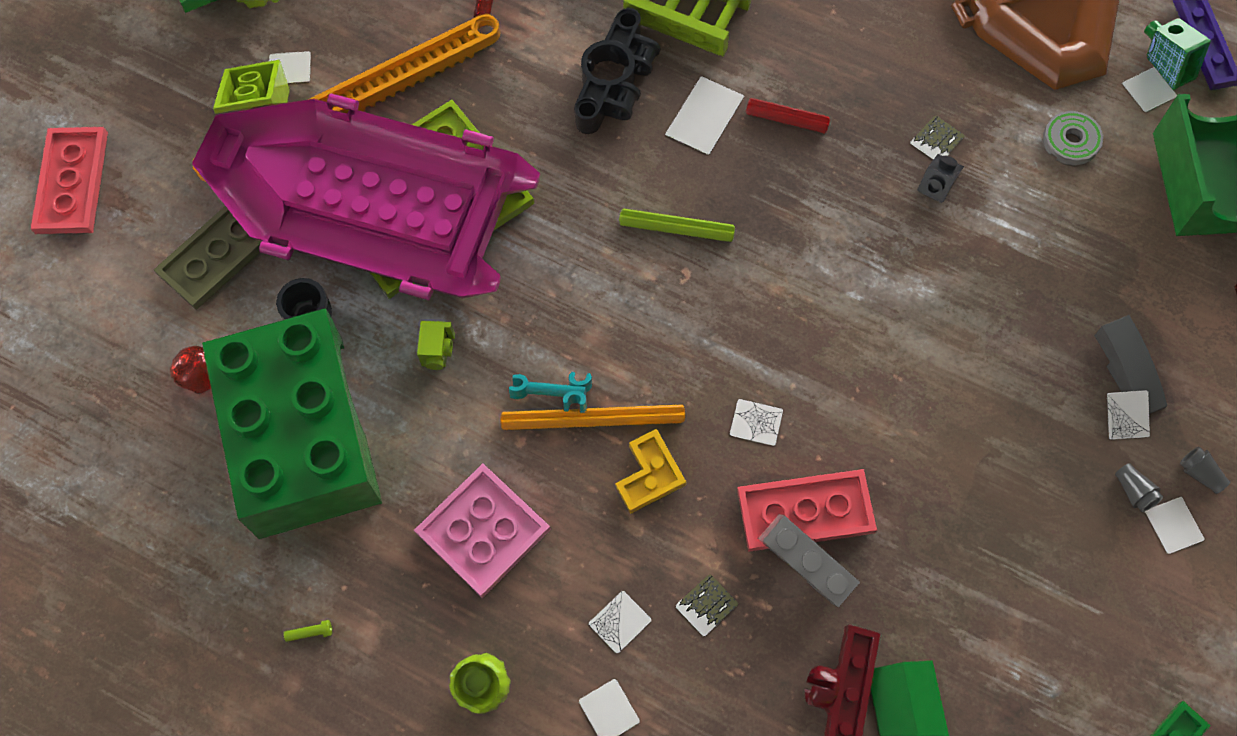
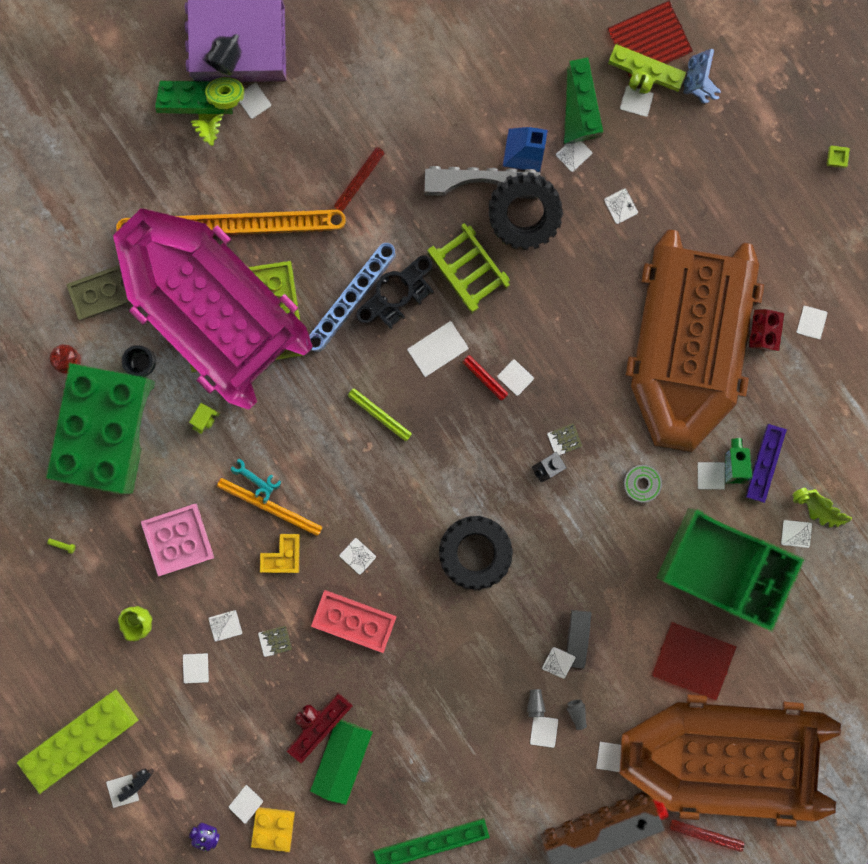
camera: 25 degrees right, 20 degrees up
coral plate [31,127,108,234] -> none
lime slope [213,60,290,114] -> none
white sticker [269,51,310,83] -> none
light grey arch [758,514,860,607] -> none
none -> light blue beam [306,243,396,352]
none -> black tyre [439,516,513,591]
none -> white sticker [497,359,534,396]

